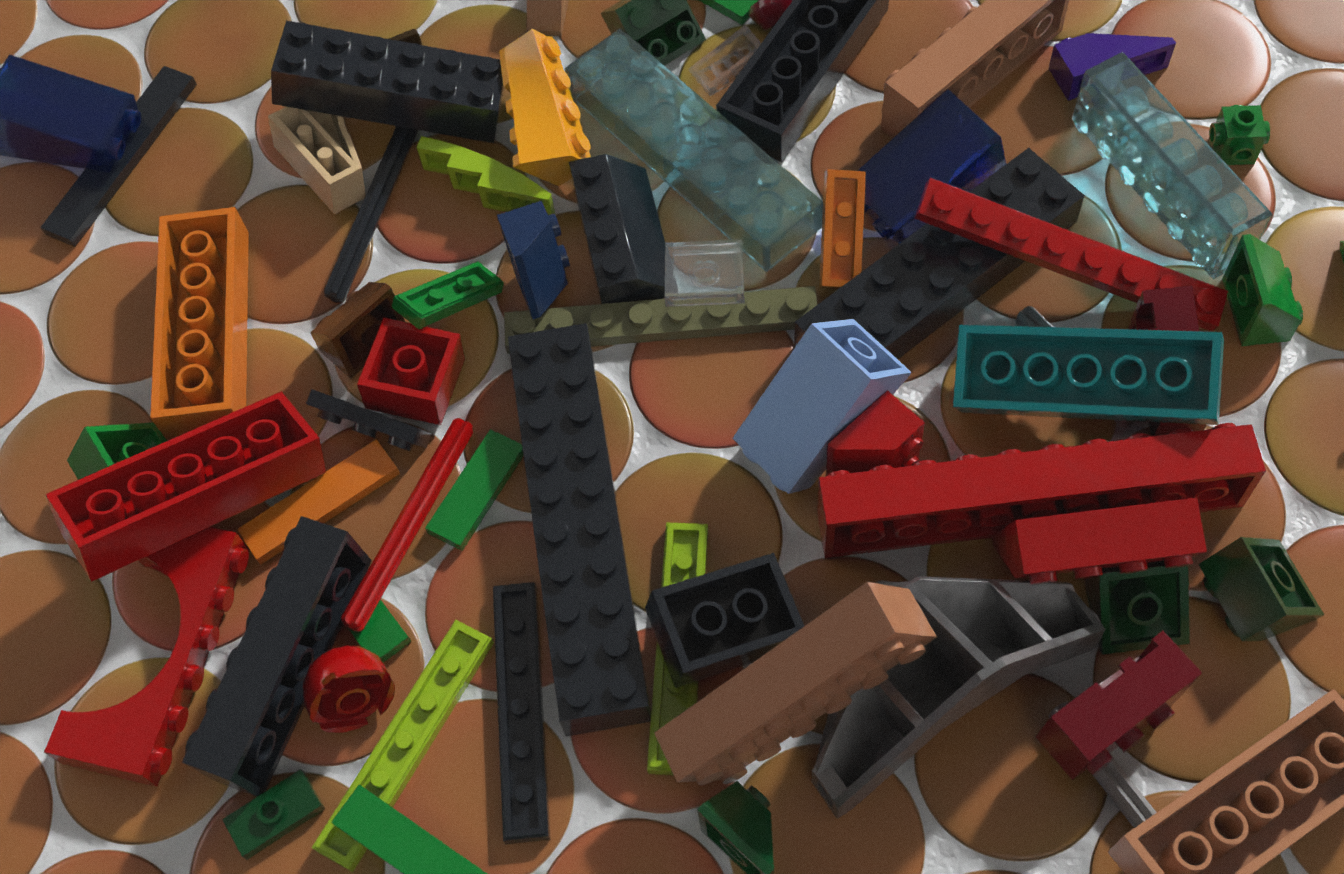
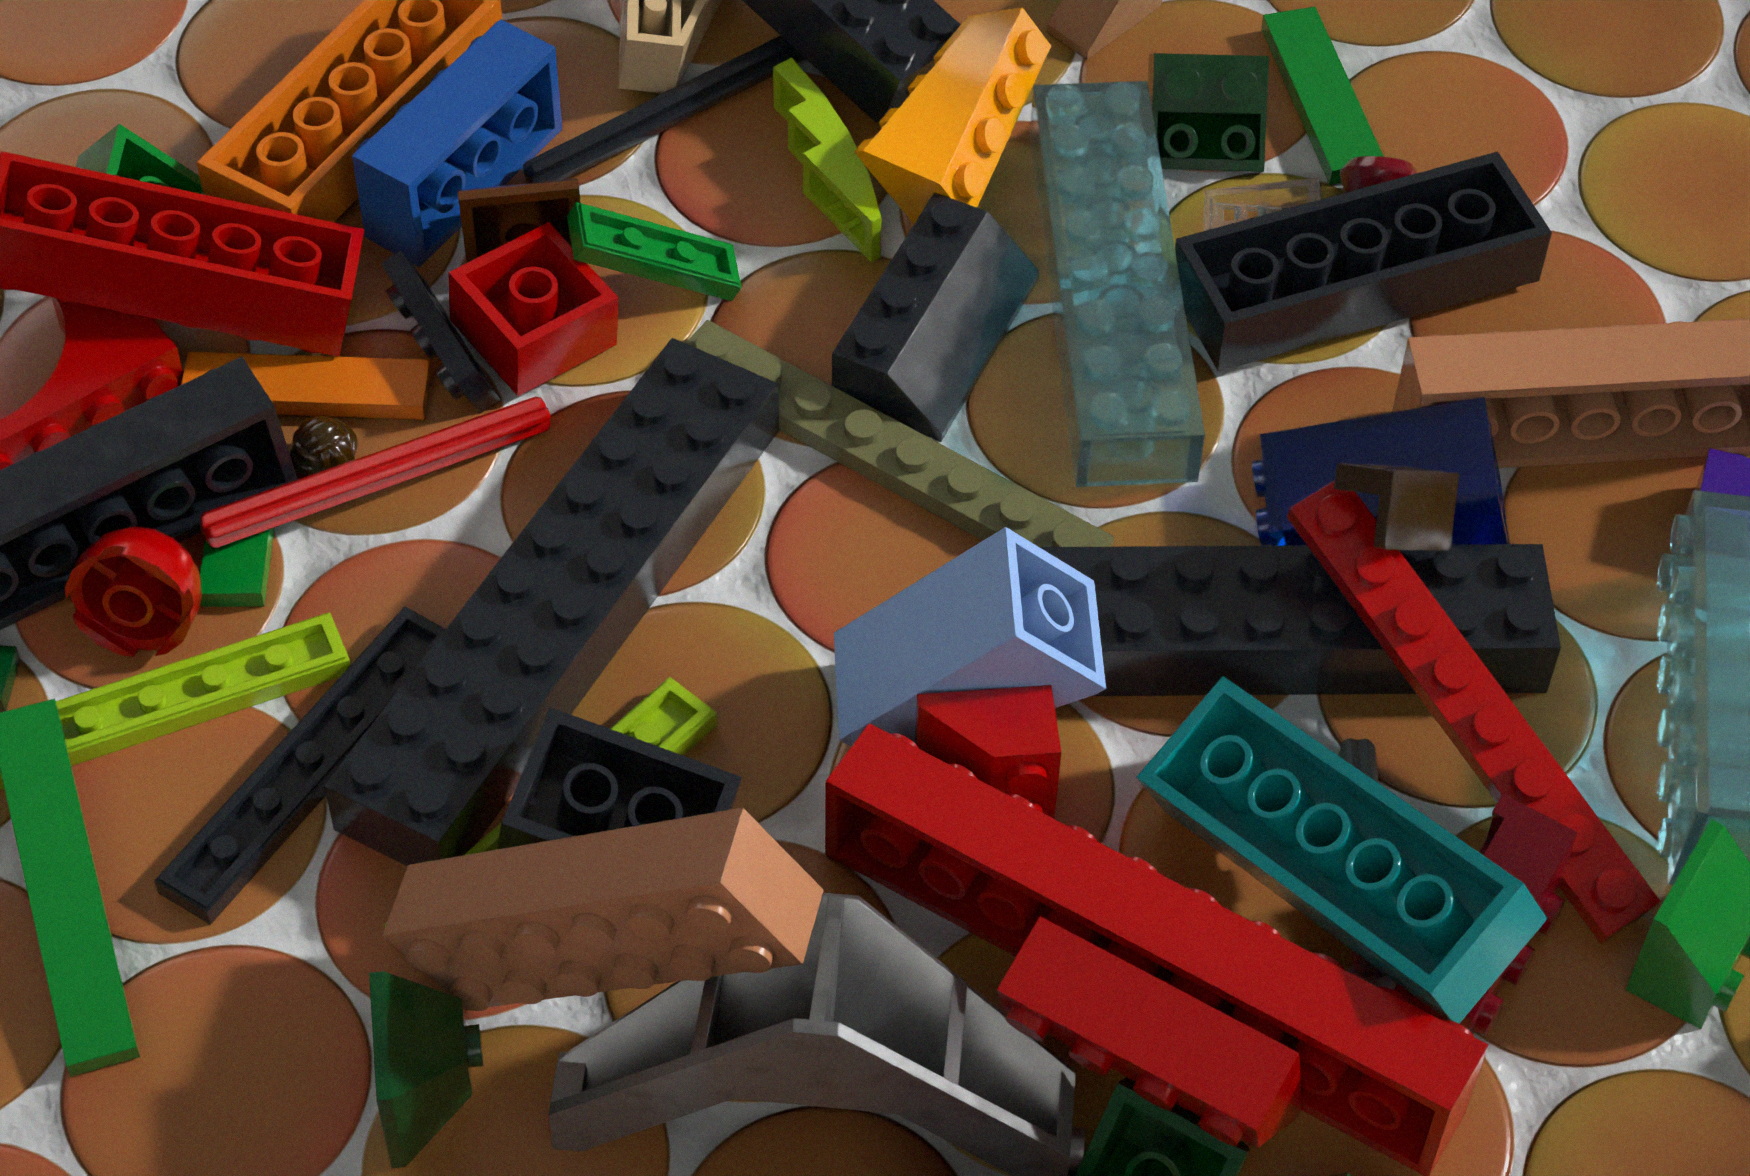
camera: 30 degrees right, 10 degrees down
green tile [425,429,524,551] -> none
dark blue slope [497,201,570,319] -> none
clear tile [665,239,745,307] -> none
orange plate [819,169,866,289] -> none
none -> dark brown piece [289,416,358,477]
none -> blue brick [352,19,563,267]
none -> dark brown panel [1334,463,1459,550]

